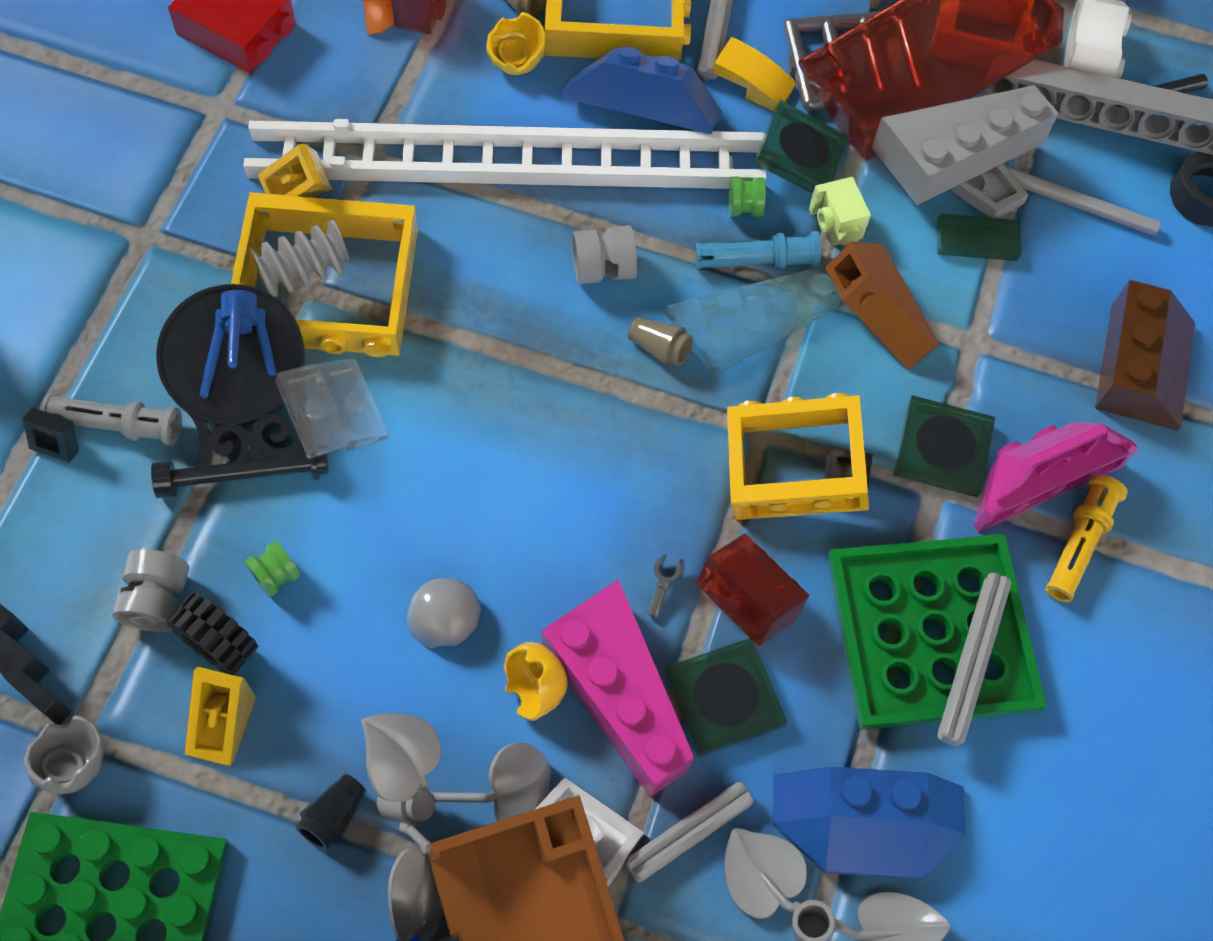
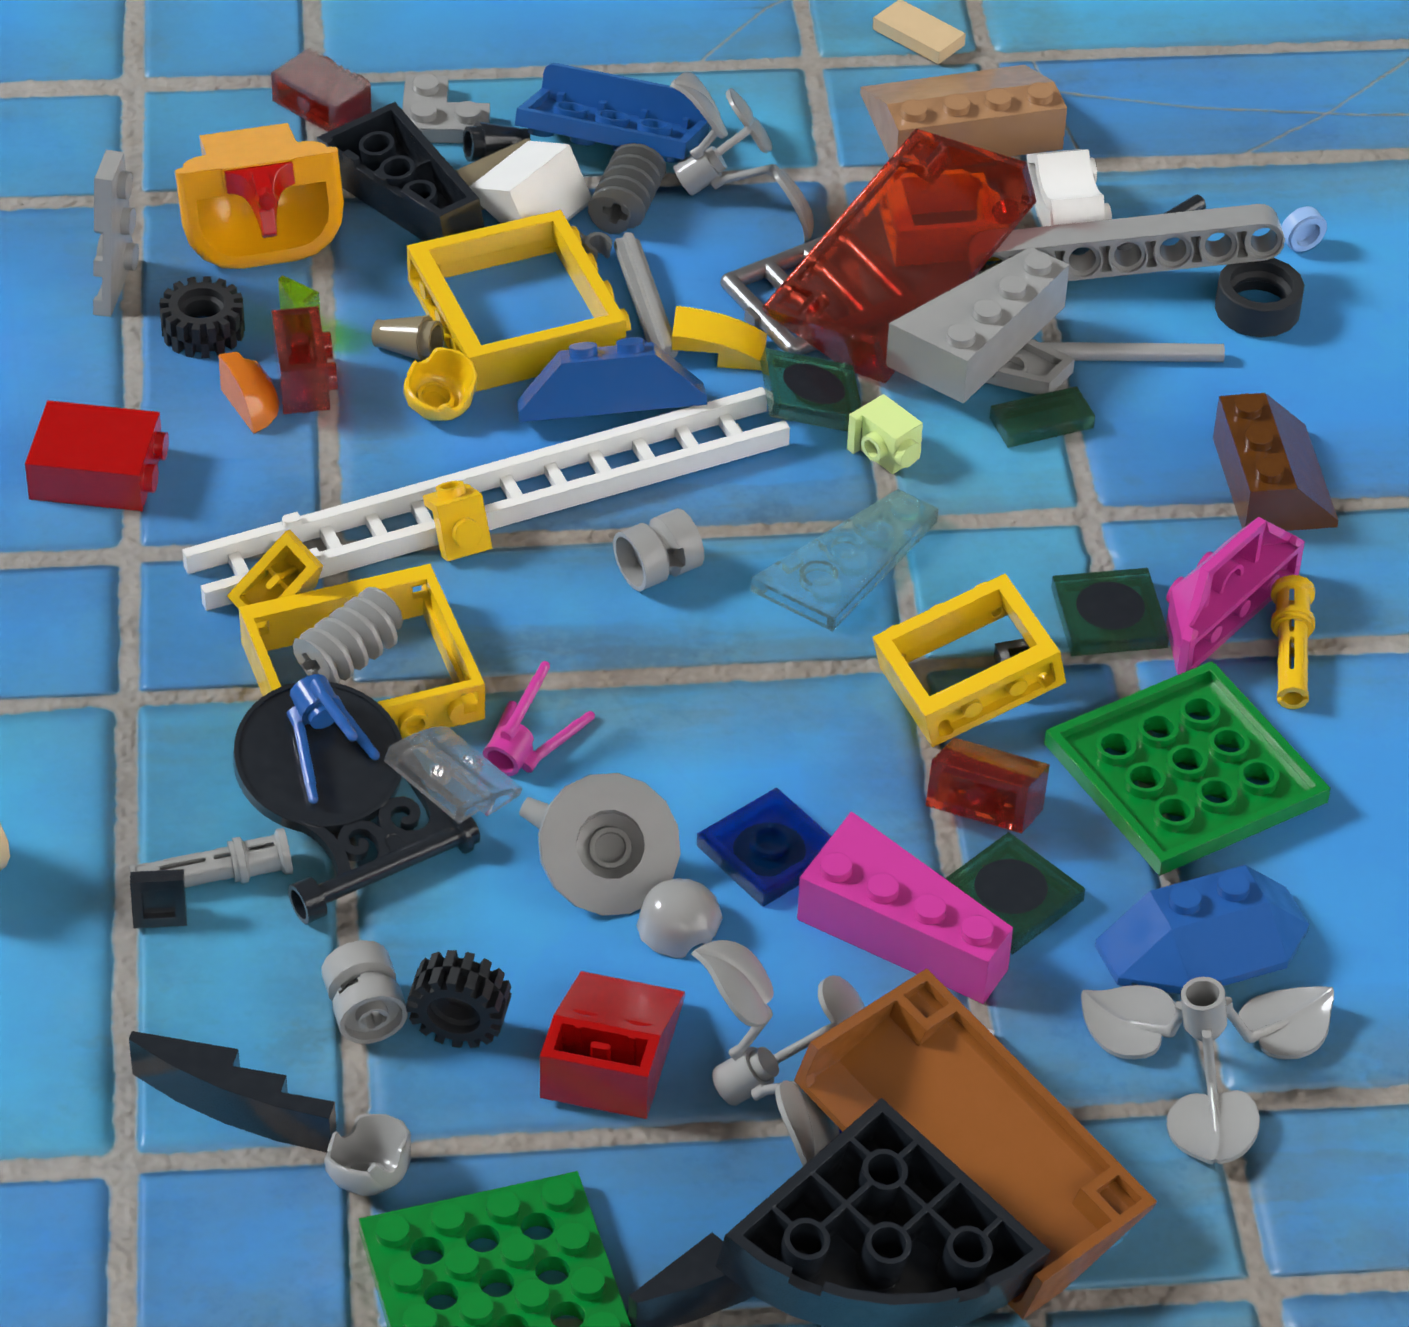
camera: 20 degrees left, 20 degrees down
yellow slope [184,667,256,766] -> none
bright green wheel [244,540,301,598] -> none
black cone [296,774,366,851] -> none
yellow hair [504,642,568,721] -> none
light grey axle [625,782,754,882] -> none
dark tan cone [628,317,693,367] -> none
dark grey hand [647,554,685,618] -> none
dark azure pin [695,231,821,270] -> none
bright green wheel [728,176,766,218] -> none
dark orange slope [825,241,939,369] -> none
light grey axle [937,573,1011,746] -> none
none -> yellow bracket [423,481,493,562]
none -> dark pink plant [483,661,595,776]
none -> light grey piece [519,773,681,916]
none -> red slope [540,971,685,1119]
none -> clear blue tile [697,787,831,907]

